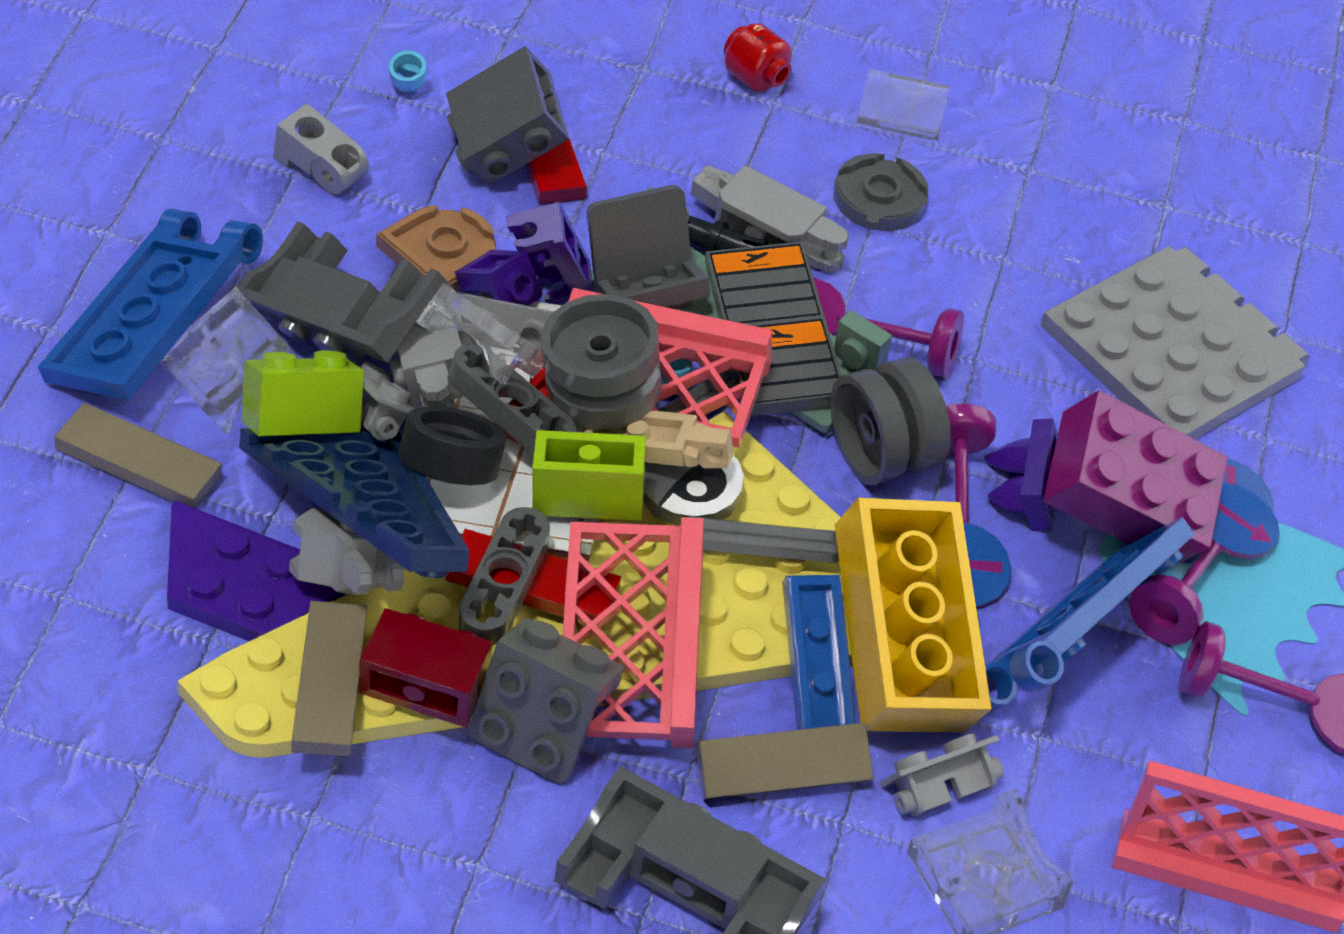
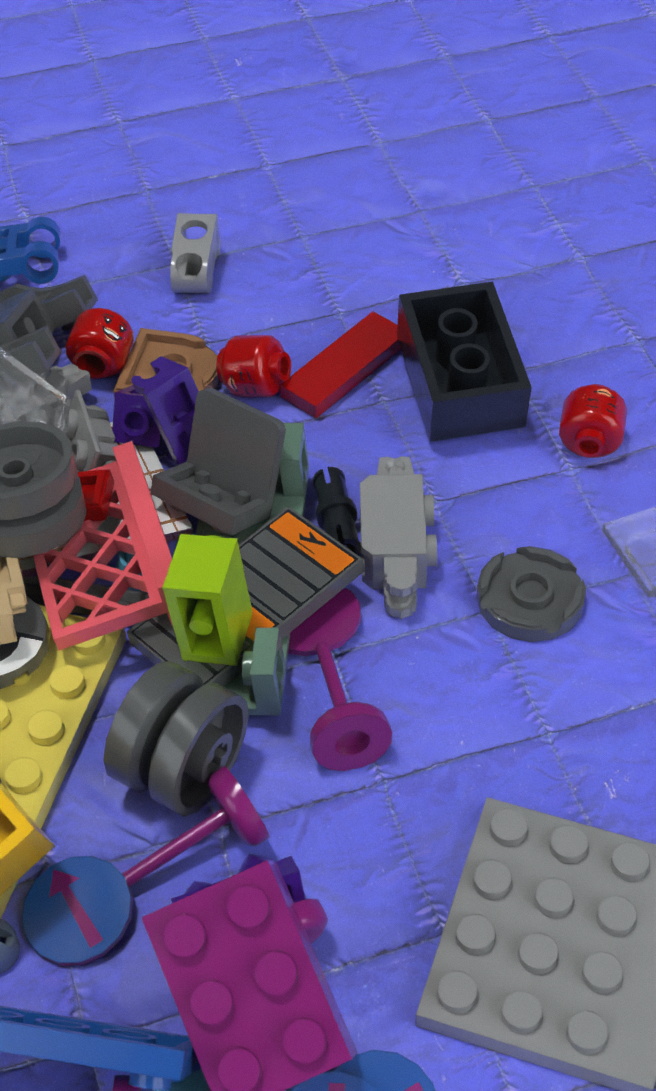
camera: 65 degrees right, 0 degrees up
medium azure hinge [389,50,427,93] -> none
dark grey brick [446,46,569,186] -> none
none -> red head [66,308,134,379]
none -> lime brick [162,534,253,666]
none -> red head [216,335,291,397]
none -> black brick [397,281,532,442]

